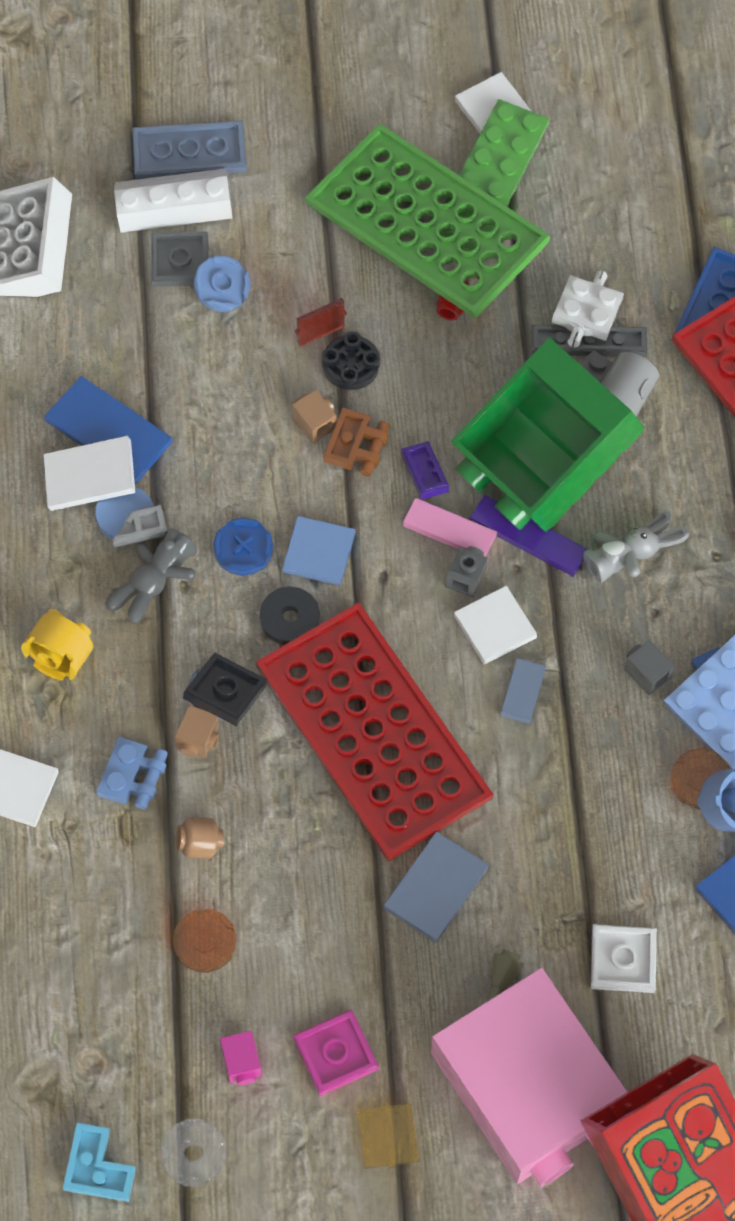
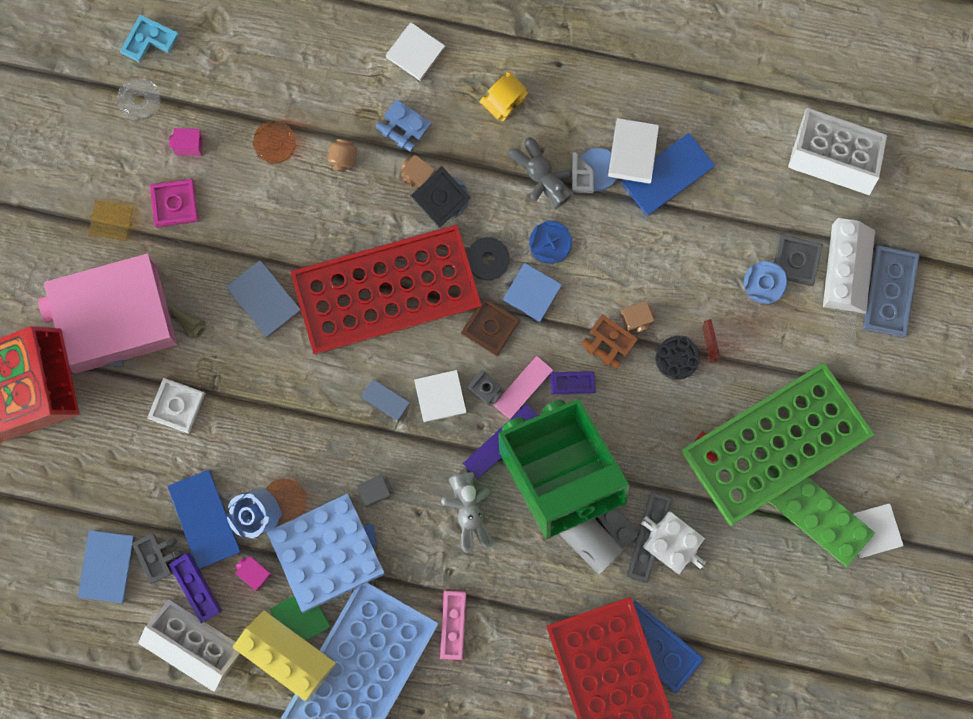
camera: 100 degrees right, 15 degrees up
none -> reddish brown tile [461,297,520,357]

